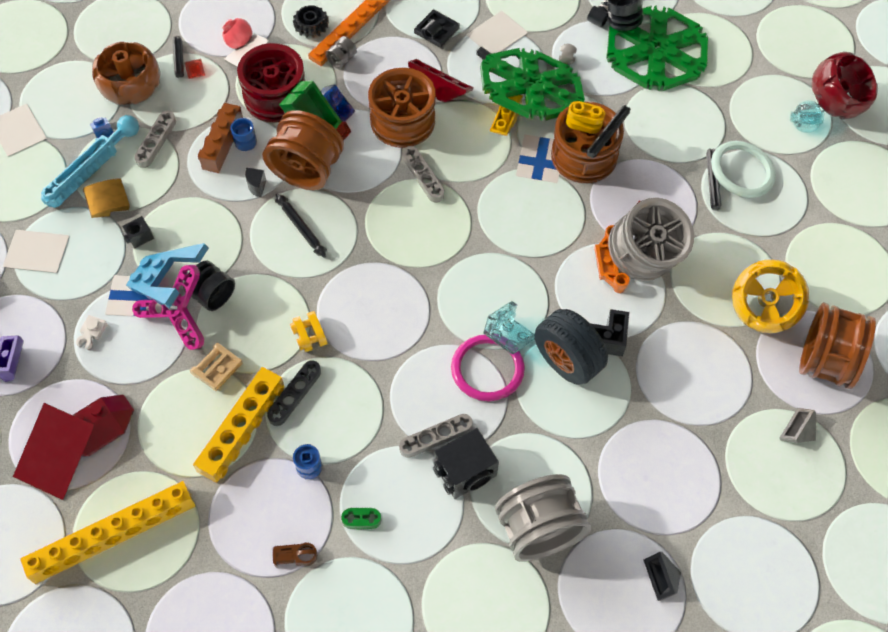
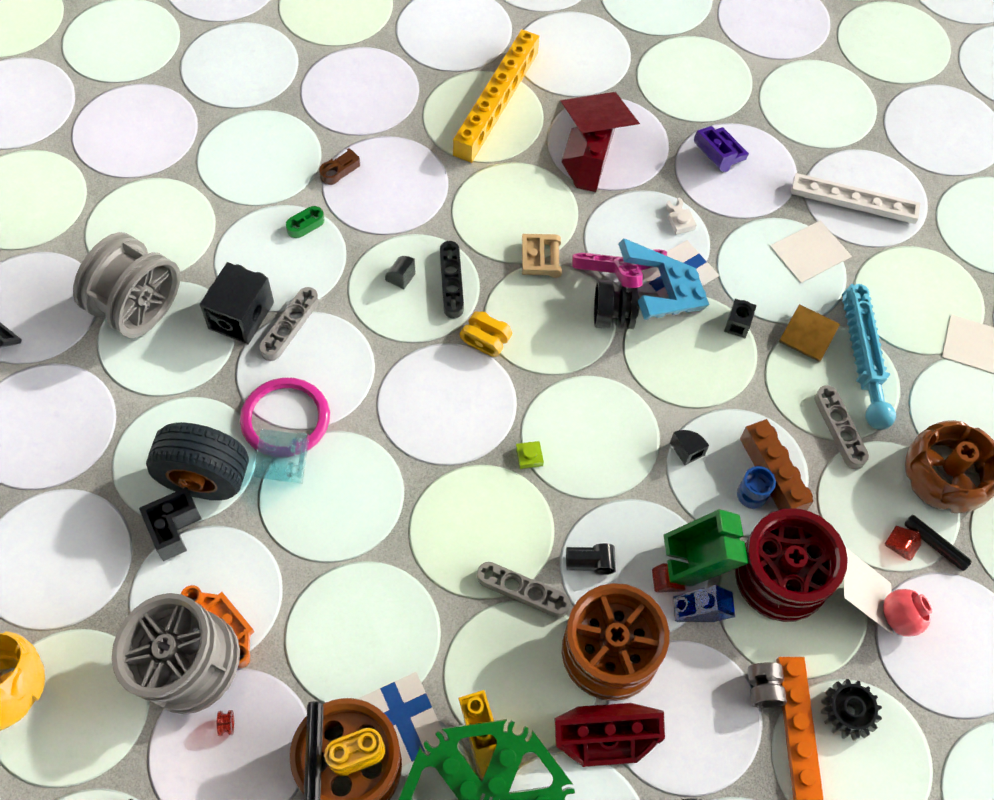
camera: 140 degrees right, 0 degrees up
blue bracket [90,117,114,138] -> none
yellow brick [193,367,284,483] -> none
dark orange wheel [262,111,344,190] -> none
black wheel [275,193,327,258] -> none
blue wheel [293,444,322,479] -> none
none -> black brick [385,256,416,289]
none -> lime plate [516,441,544,469]
none -> black piece [566,543,616,575]

